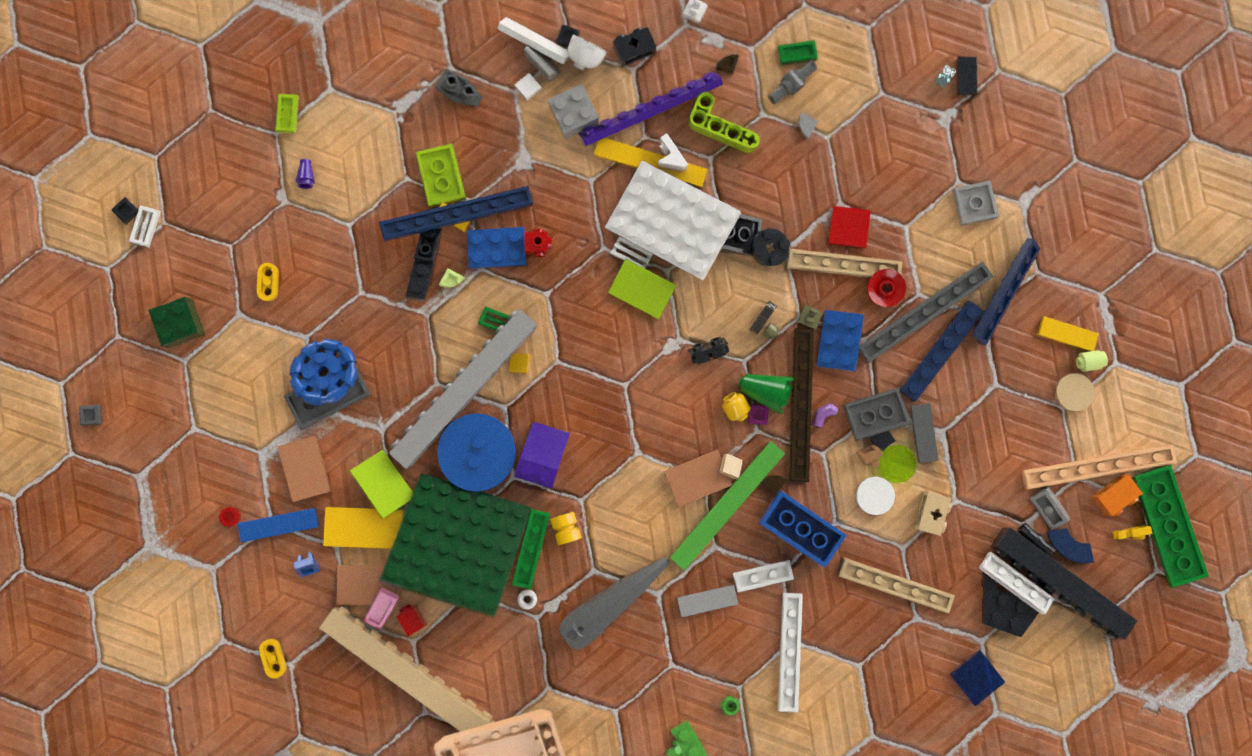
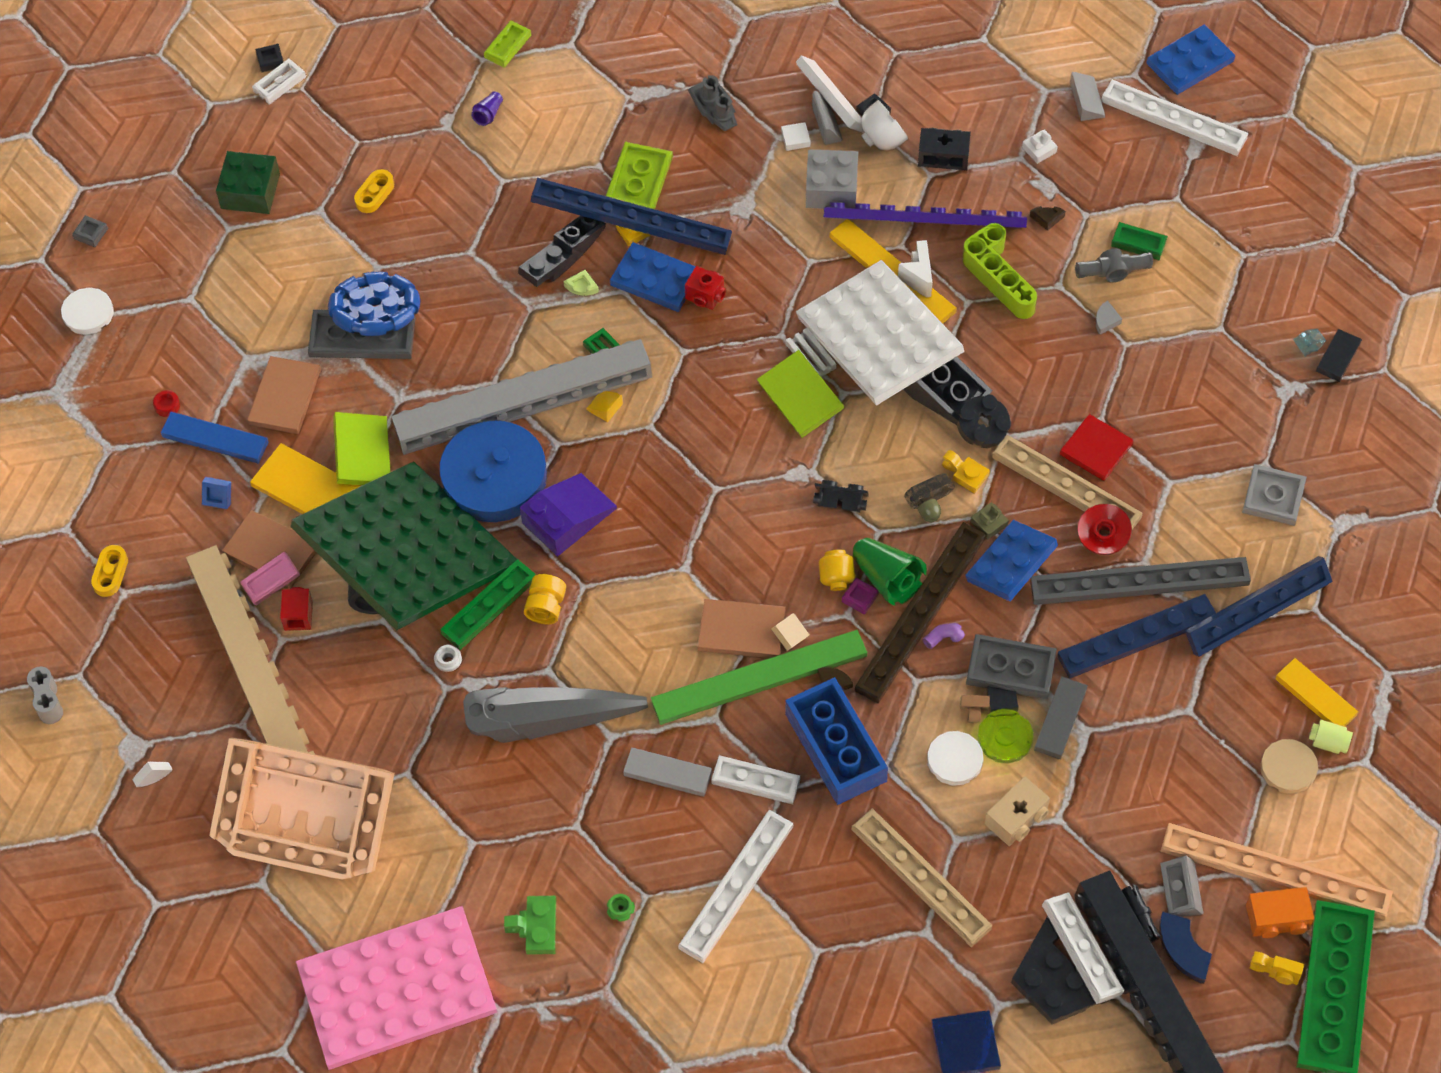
camera: 40 degrees right, 25 degrees down
none -> white tile [61,288,114,335]
none -> yellow plate [942,450,990,494]

